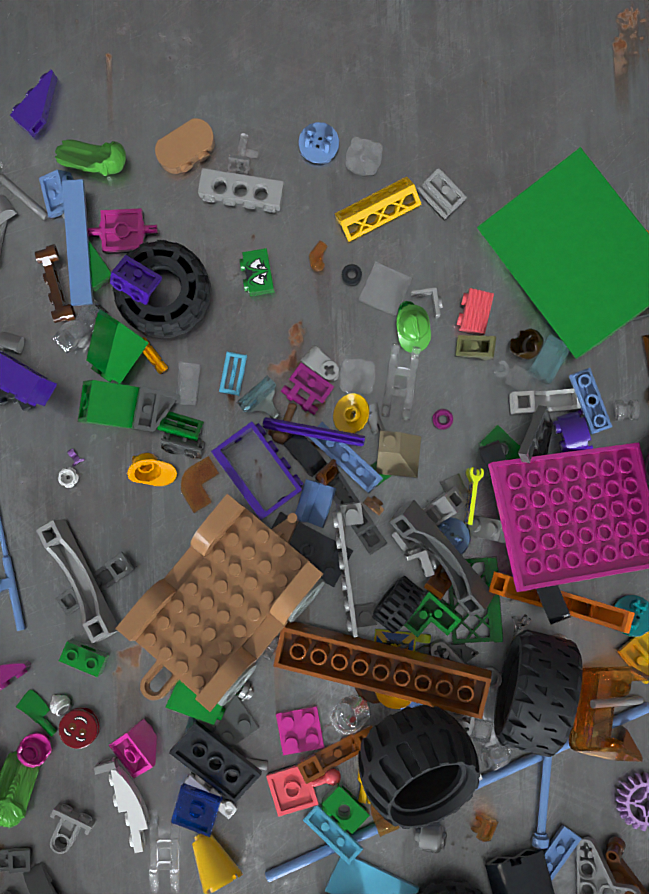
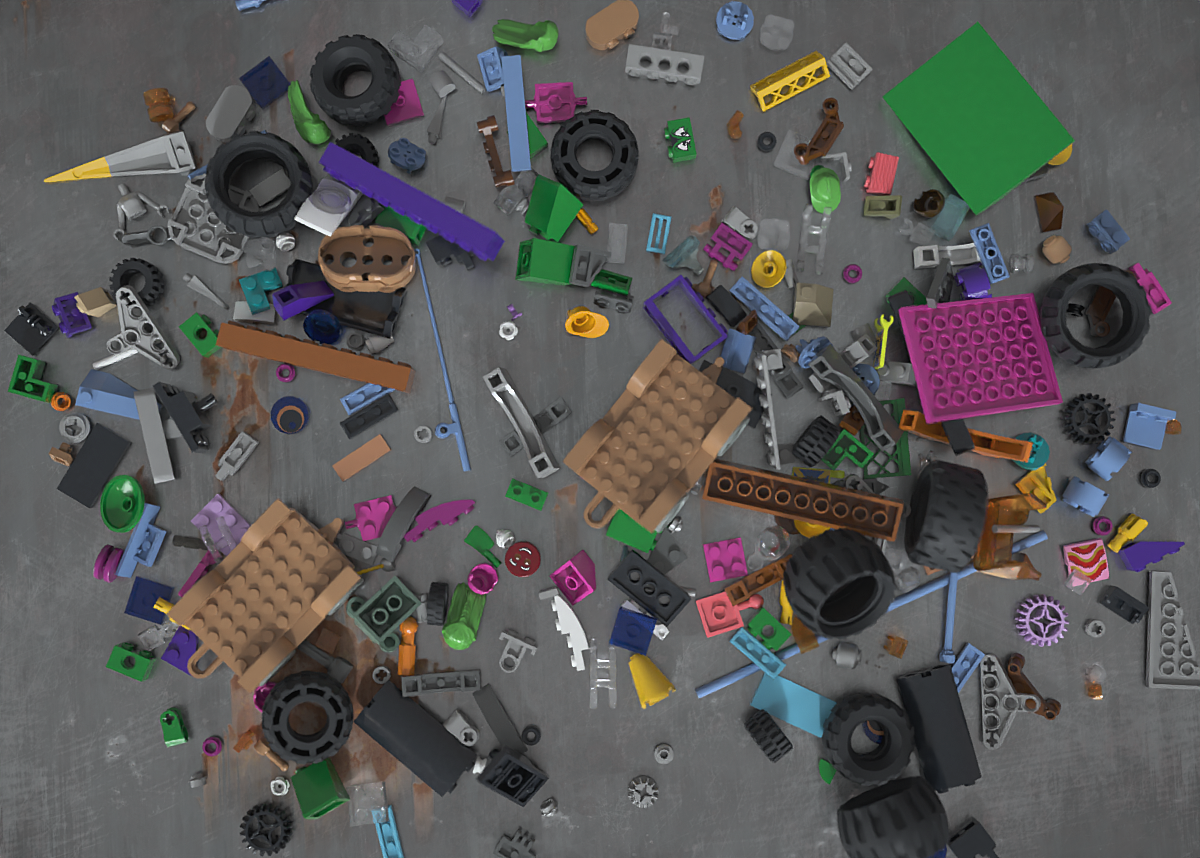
camera: 10 degrees left, 0 degrees up
dark purple bracket [110,255,162,305] -> none
clear orange plate [181,456,219,513] -> none
dark purple axle [262,417,365,446] -> none
none -> reddish brown plate [794,98,844,165]
none -> medium blue plate [795,336,833,369]

